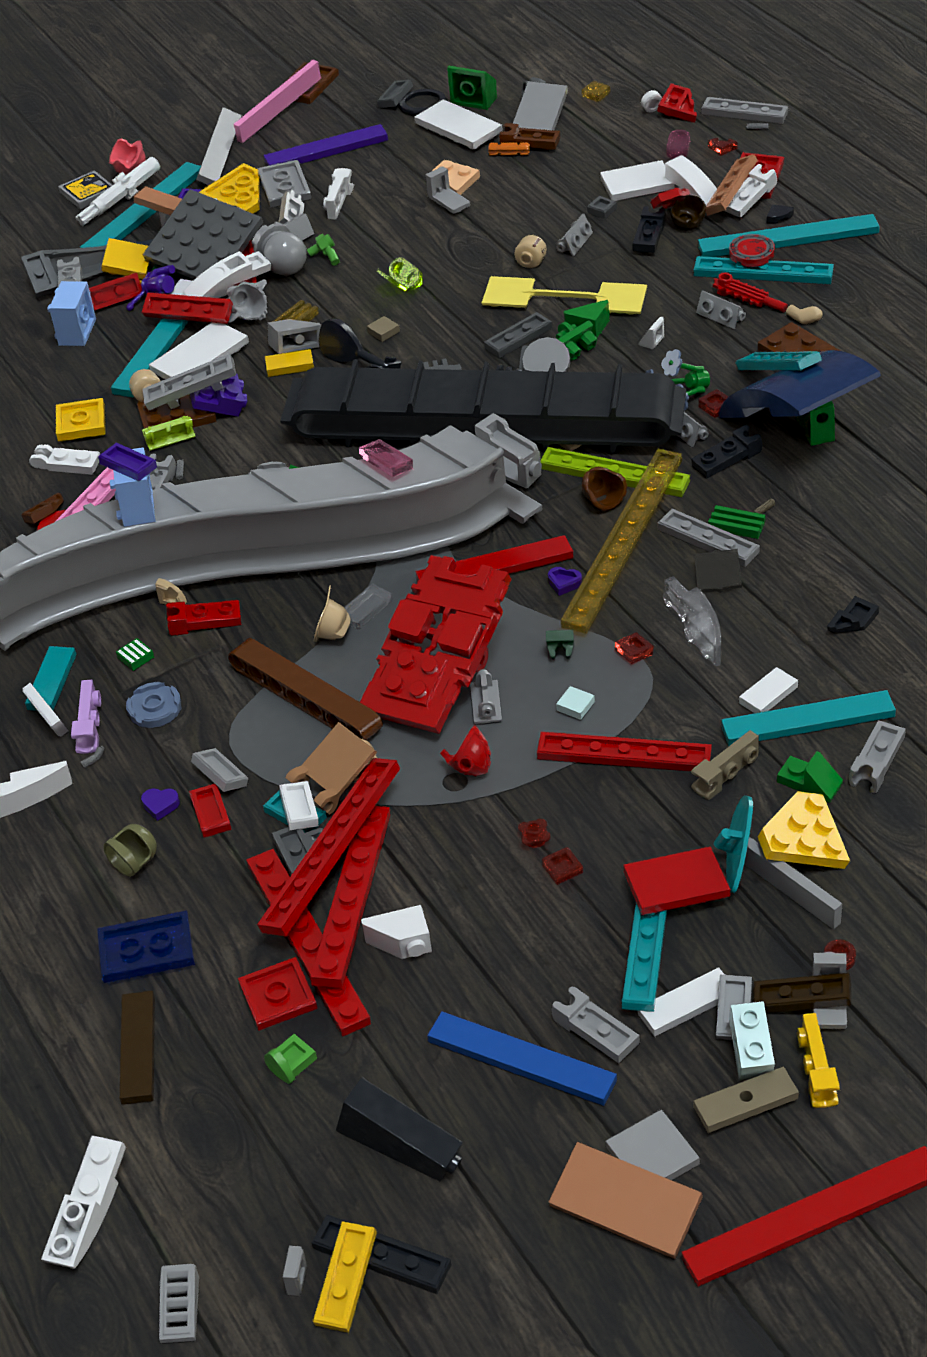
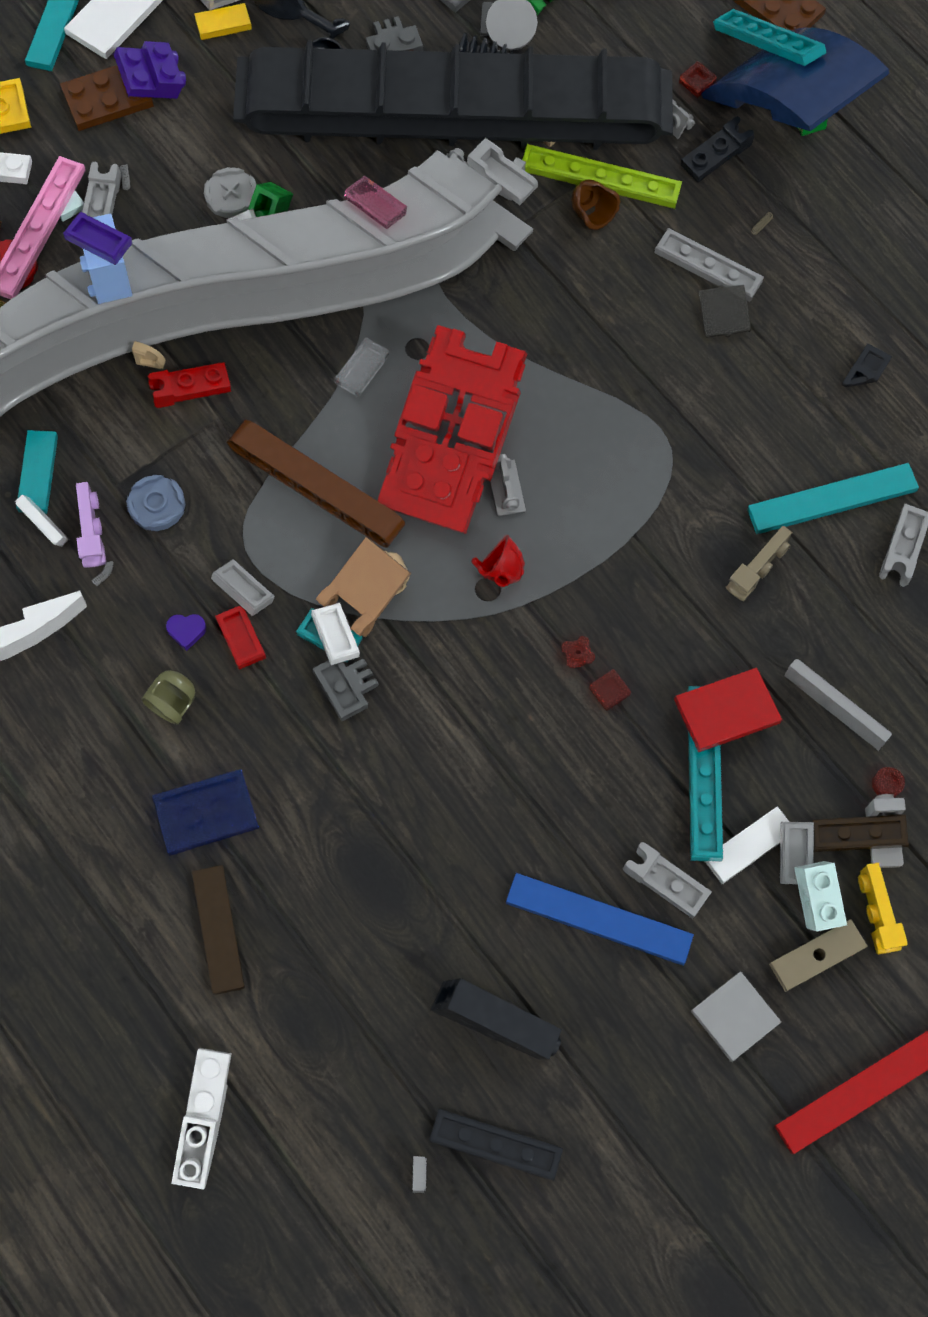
camera: 15 degrees left, 25 degrees up
green tile [116,638,154,671] -> none
tan head [129,369,161,402] -> none
lime hinge [142,416,196,451] -> none
light grey hinge [143,353,236,410] -> none
light grey slope [159,1264,199,1343] -> none
red tile [238,957,318,1030] -> none
red plate [246,849,371,1037] -> none
red plate [257,758,401,936] -> none
bright green tile [264,1034,317,1084] -> none
red plate [310,806,391,988] -> none
yellow tile [313,1221,377,1333] -> none
tan piece [314,585,351,643] -> none
white slope [361,905,432,959] -> none
red tile [416,535,573,581] -> none
red tile [537,732,712,771] -> none
dark green tile [546,629,574,659] -> none
dark purple tile [548,567,582,596] -> none
nougat tile [549,1142,703,1259] -> none
light aqua tile [556,686,595,720] -> none
clear yellow plate [561,449,682,634] -> none
clear red tile [614,632,654,664] -> none
plant [646,349,710,411] -> none
clear slope [663,576,721,666] -> none
green tile [708,505,766,539] -> none
teal shield [714,795,753,893] -> none
white tile [739,667,798,713] -> none
yellow plate [757,791,850,869] -> none
green slope [777,751,843,803] -> none

